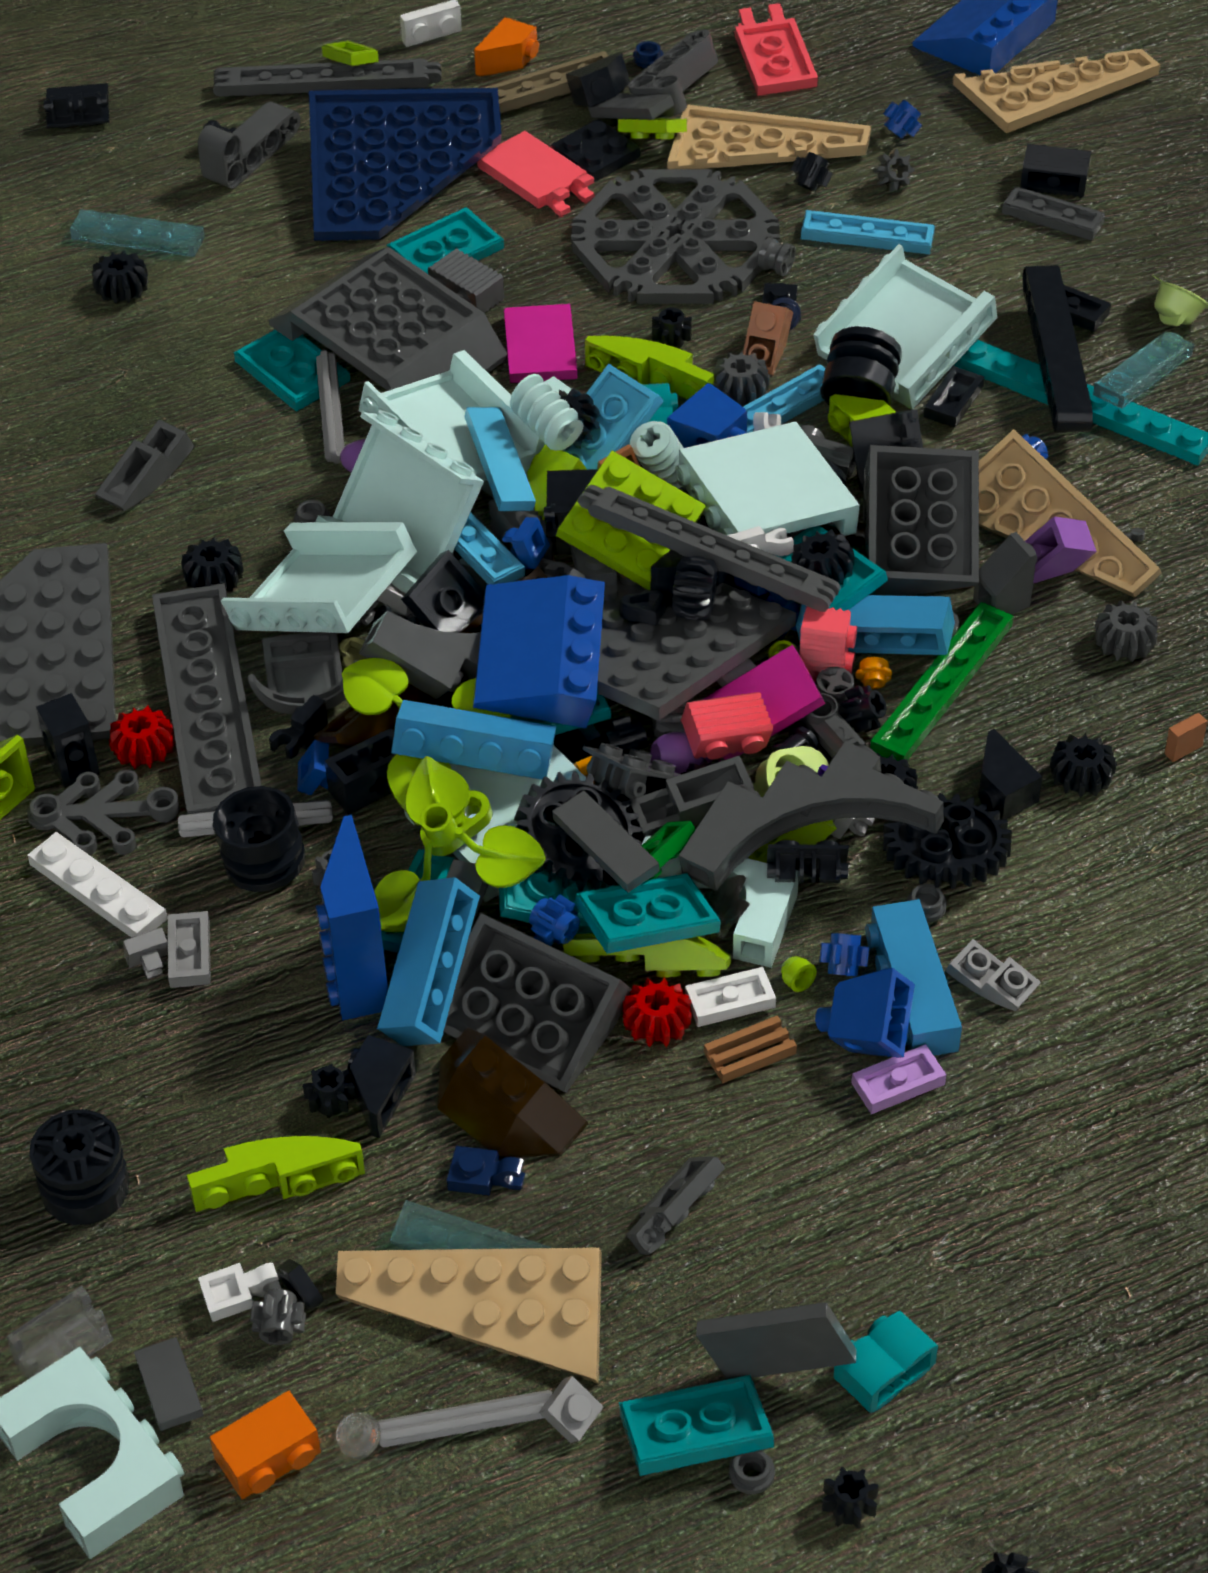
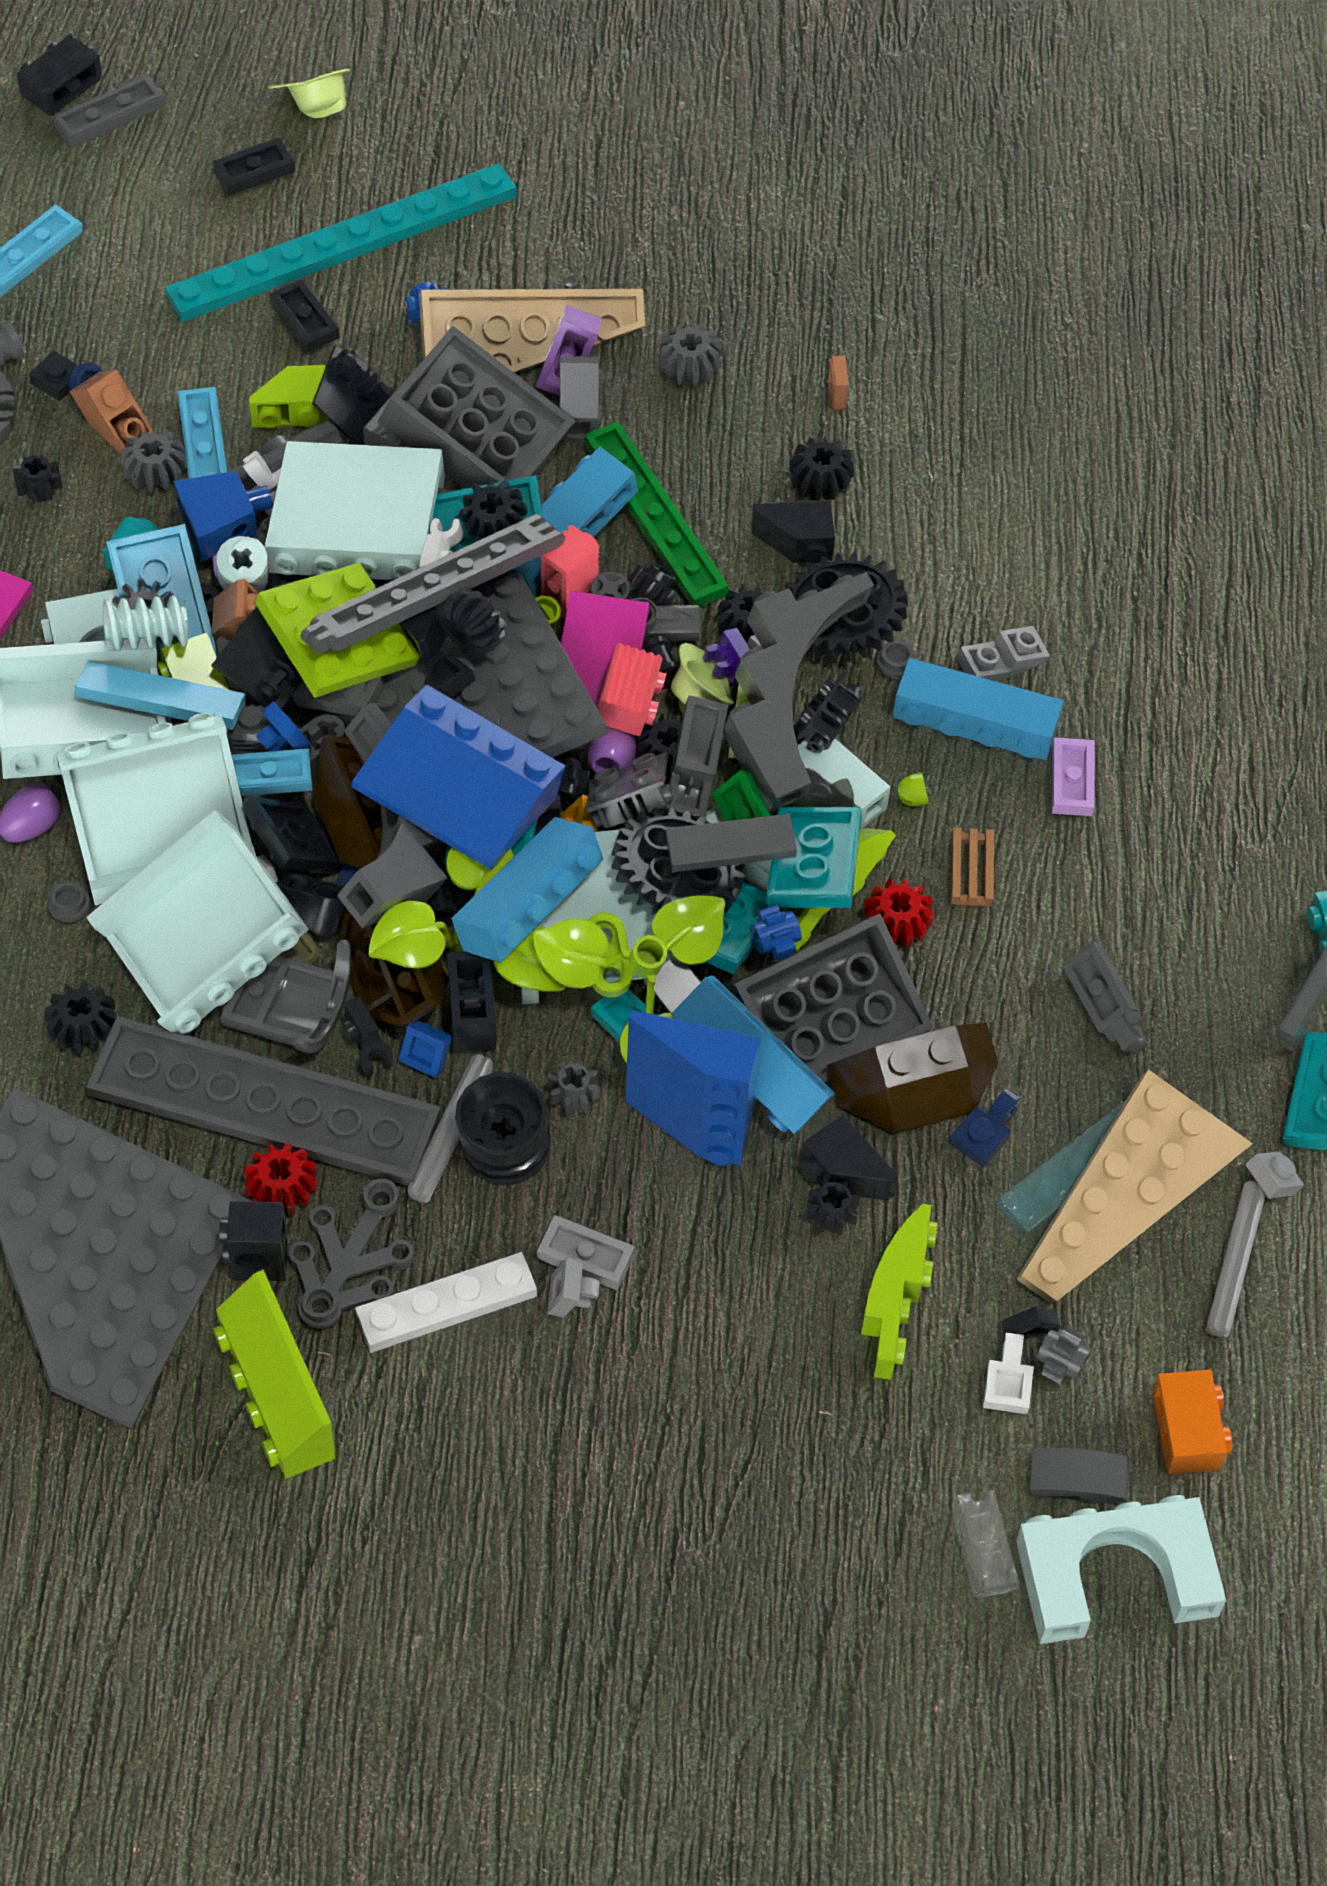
camera: 65 degrees left, 10 degrees up
black wheel [29,1109,130,1225] -> none
clear plate [336,1412,381,1459] -> none
lime slope [585,336,714,400] -> none
white plate [685,967,776,1027] -> none
light aqua panel [813,244,998,409] -> none
blue torso [815,968,915,1058] -> none
blue gear [819,933,869,976] -> none
black wheel [820,326,902,406] -> none
light orange plate [855,657,893,689] -> none
black beam [1022,265,1093,433] -> none
clear light blue plate [1093,331,1195,409] -> none

